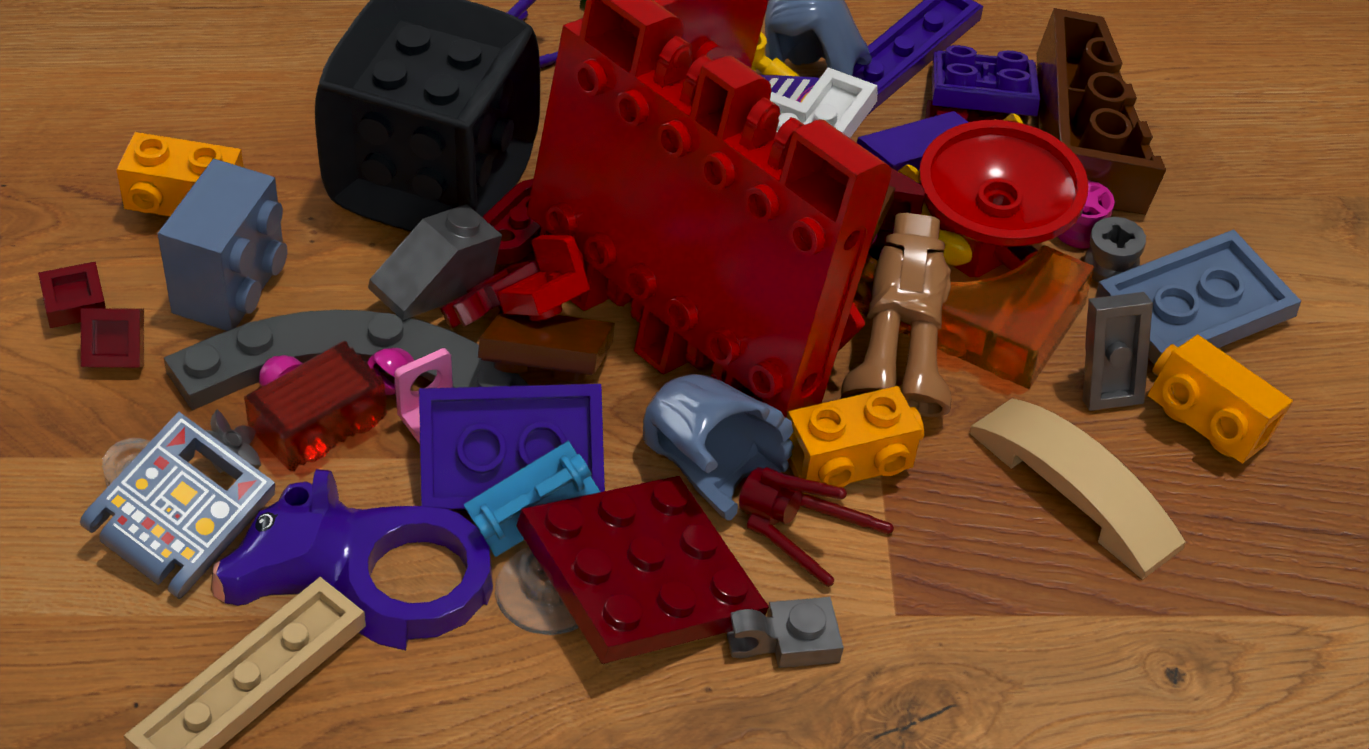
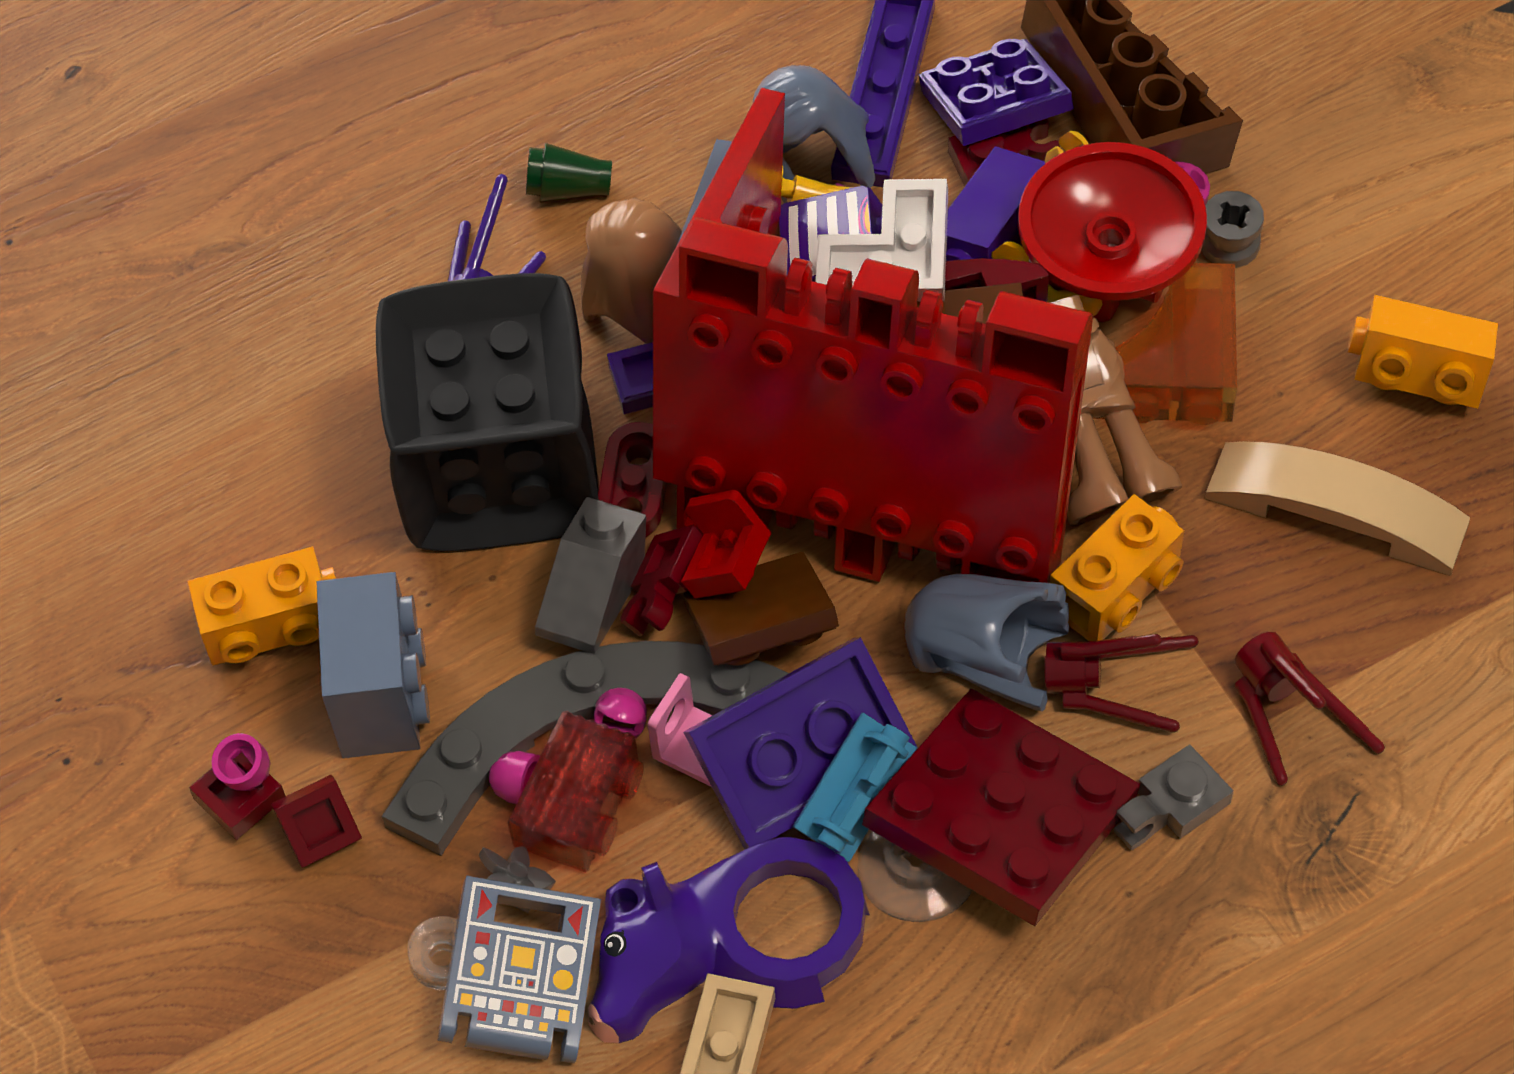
camera: 20 degrees left, 10 degrees up
flat silver plate [1082,292,1153,411] -> none
sand blue plate [1095,229,1301,365] -> none
none -> dark pink hinge [211,733,271,791]
none -> dark red plant [1234,632,1385,786]

